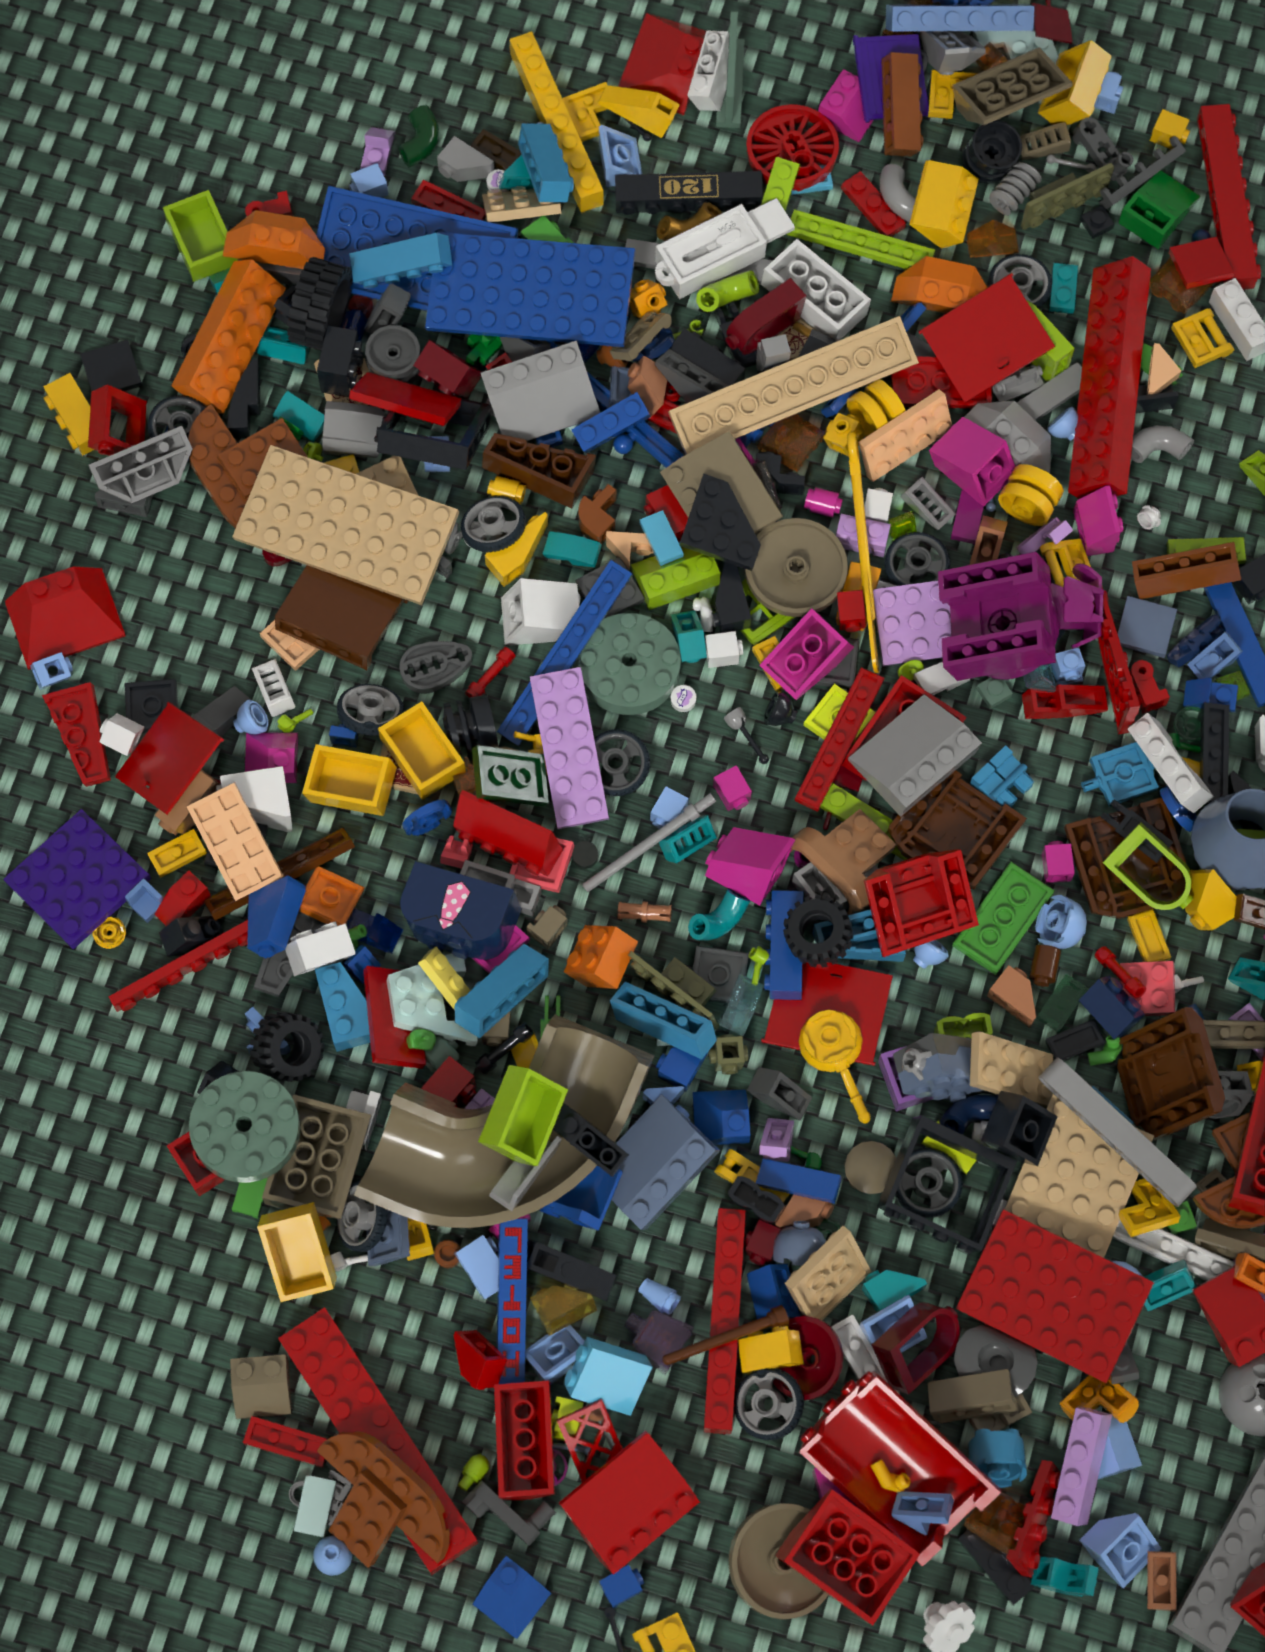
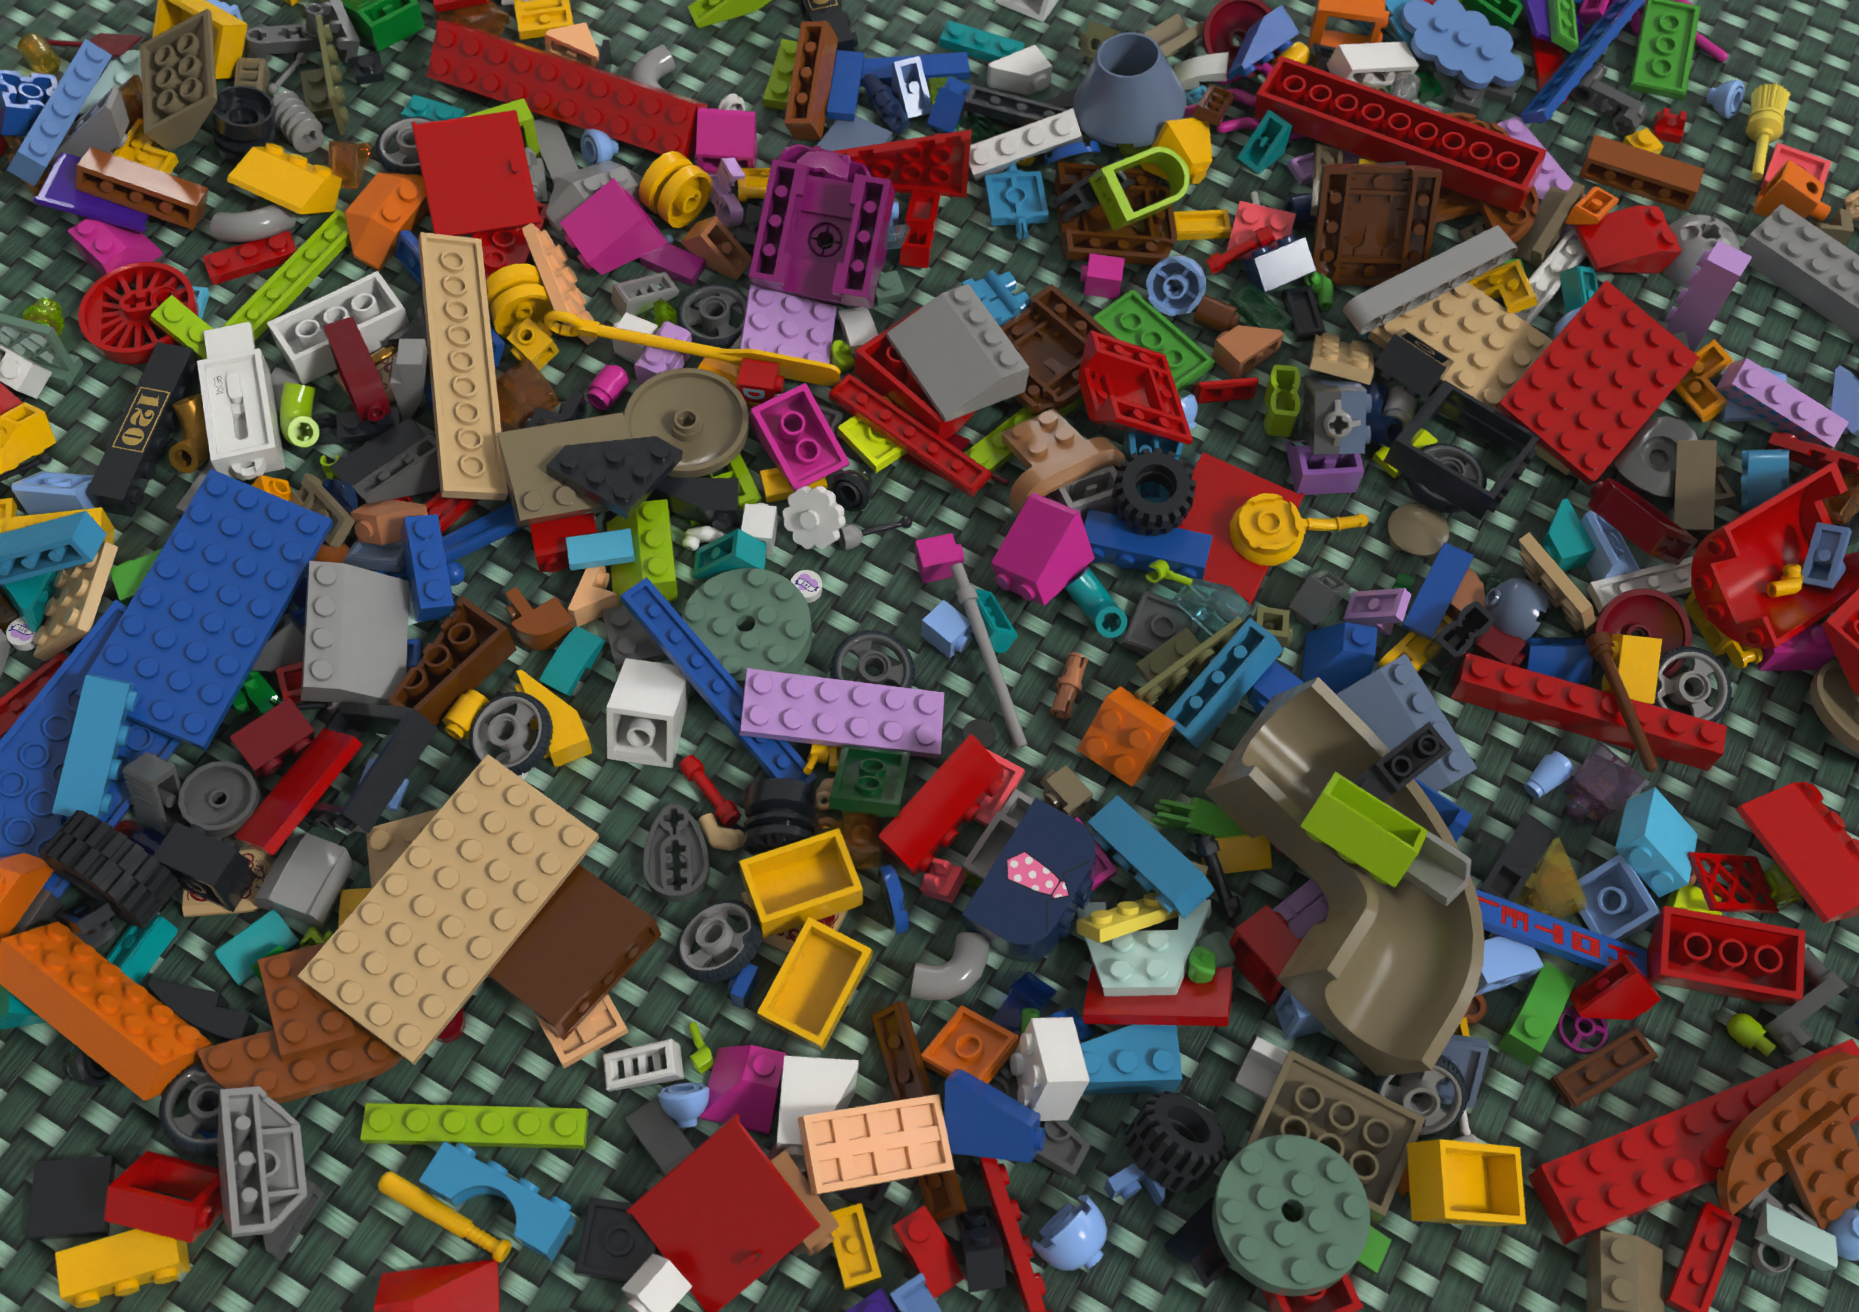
camera: 80 degrees left, 10 degrees down
none -> clear neon green piece [21,297,65,339]
none -> lime plate [360,1103,589,1149]
none -> yellow piece [378,1171,512,1263]
none -> dark azure arch [419,1141,576,1262]
none -> tan arm [698,813,745,851]
none -> white plant [783,486,846,549]
none -> blue tile [827,50,864,121]
none -> light grey cylinder [911,932,990,1001]
none -> light blue cylinder [1032,1195,1107,1271]
none -> red slope [1192,377,1259,404]
none -> bright green slope [1497,961,1576,1066]
none -> reddish brown tile [1549,1027,1659,1111]
none -> magenta piece [1556,1005,1608,1054]
none -> lavender brick [1664,240,1752,351]

